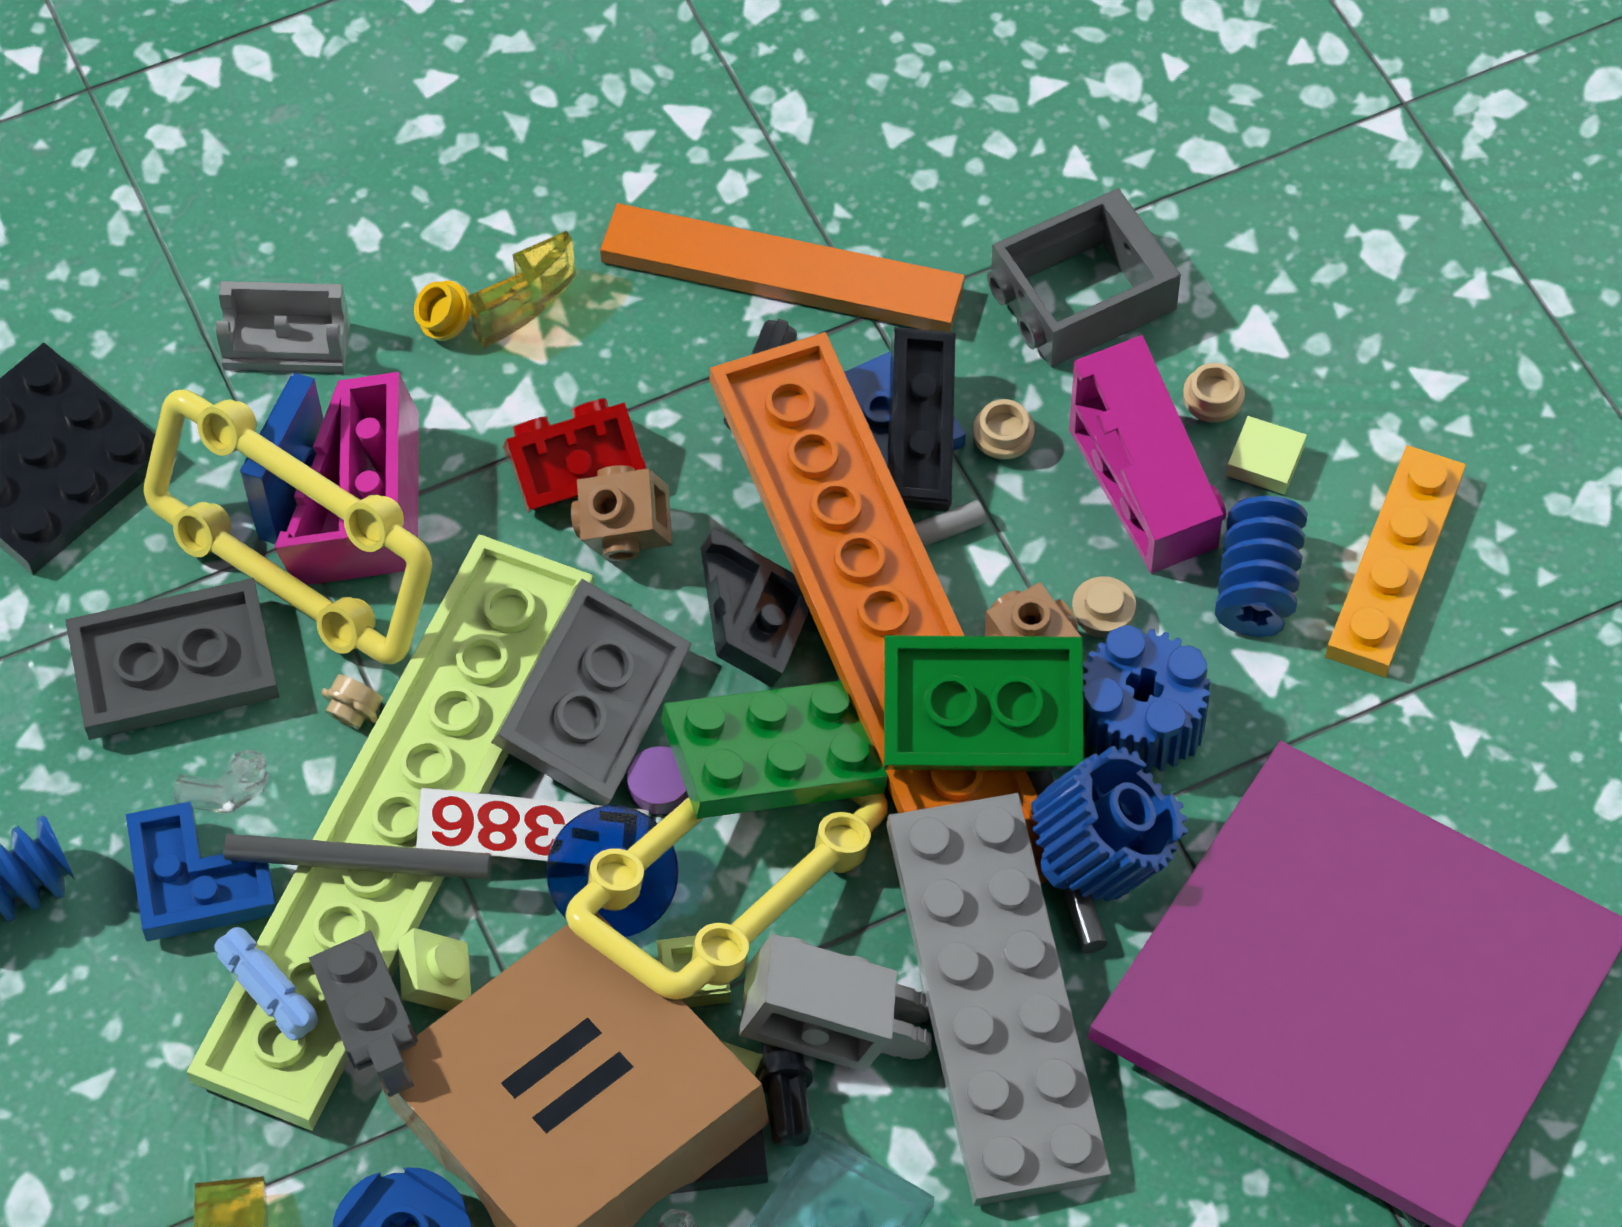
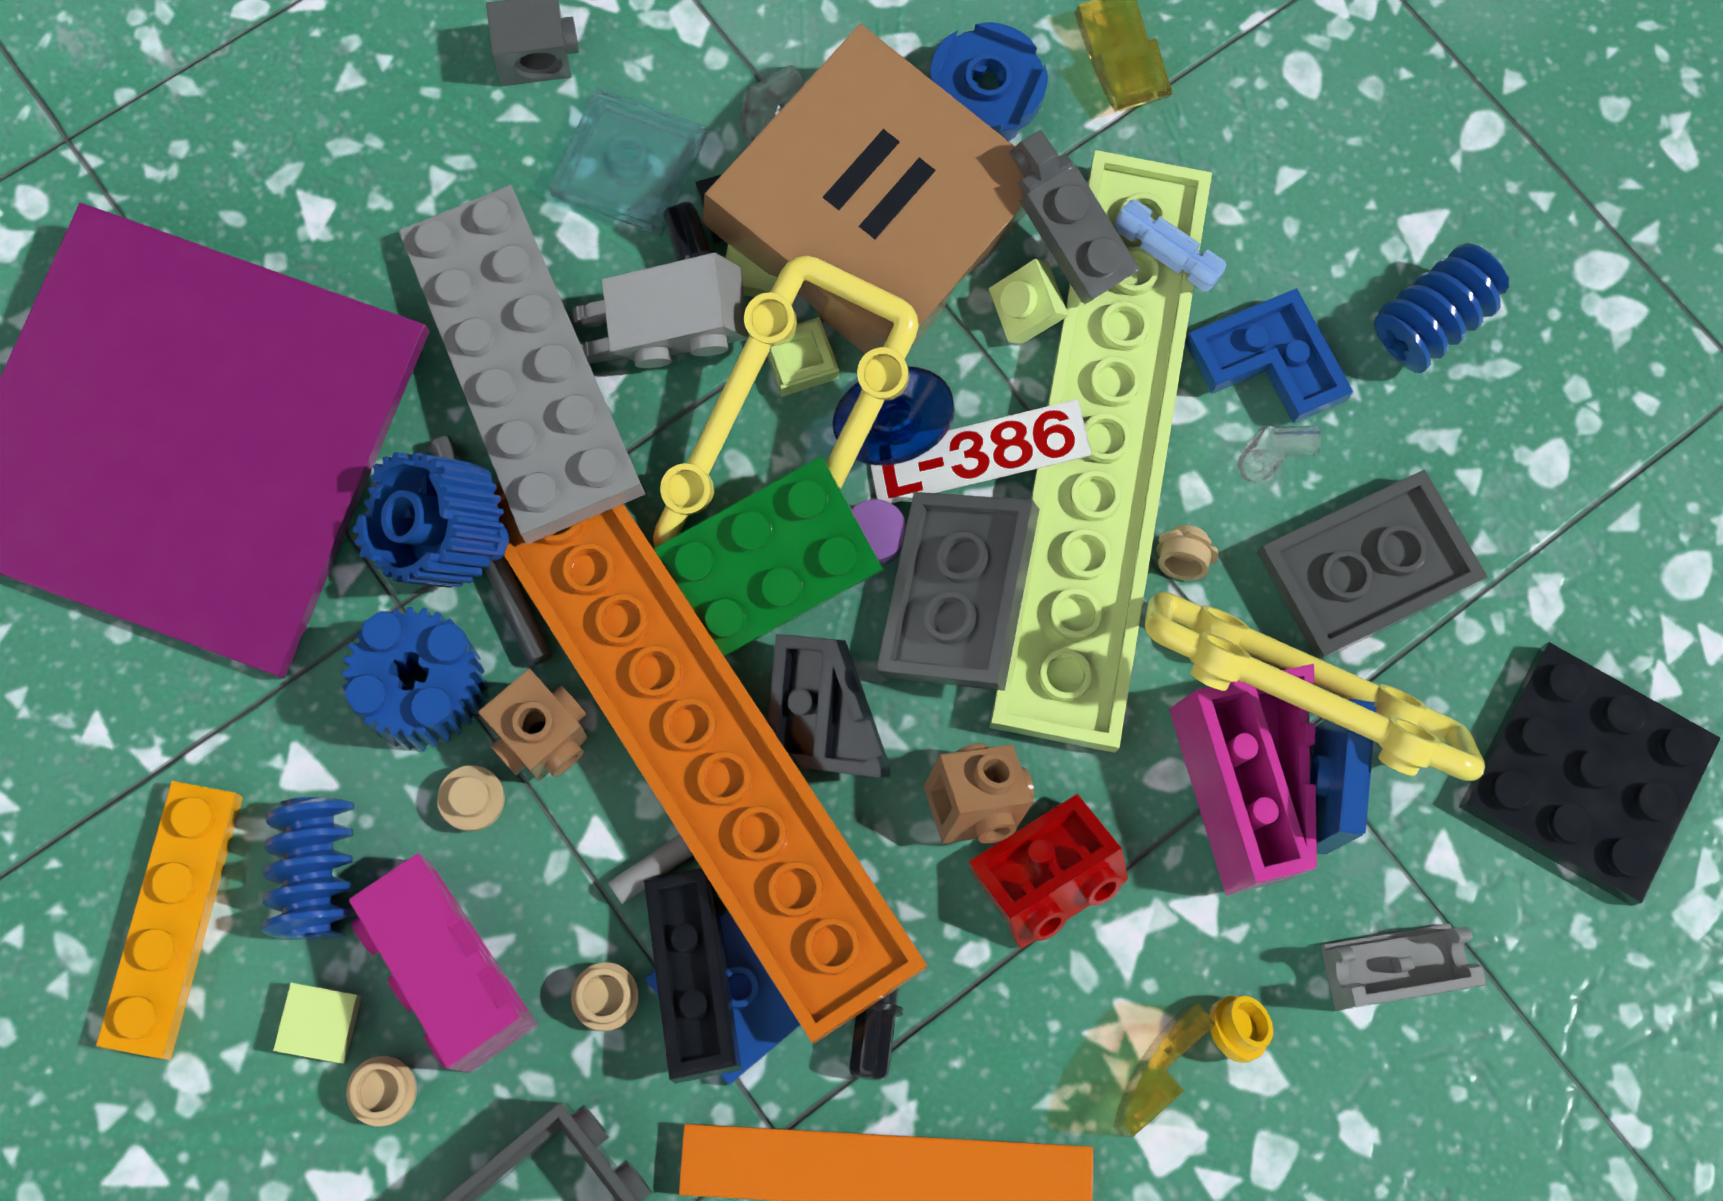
camera: 160 degrees right, 15 degrees up
dark grey bar [224,834,492,880] -> none
green plate [884,635,1084,771] -> none

